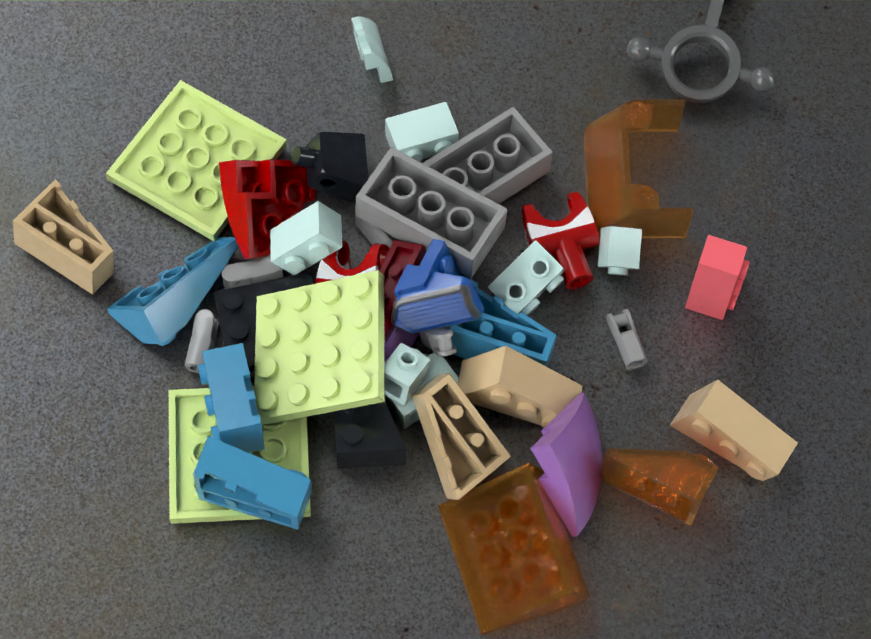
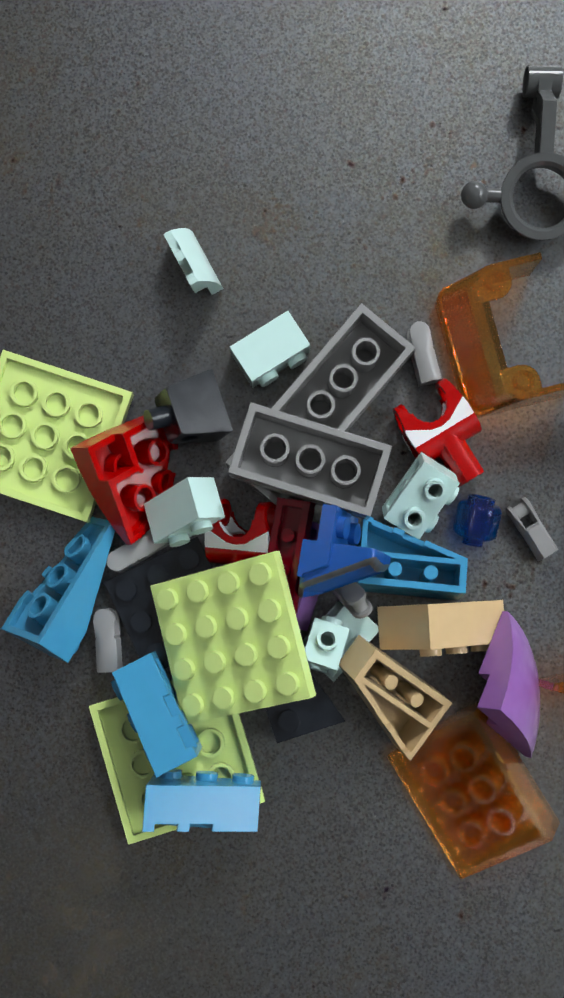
camera: 10 degrees left, 20 degrees up
light aqua brick [598,226,642,276] -> none
none -> light grey bar [406,321,442,387]
none -> clear blue head [453,494,502,547]

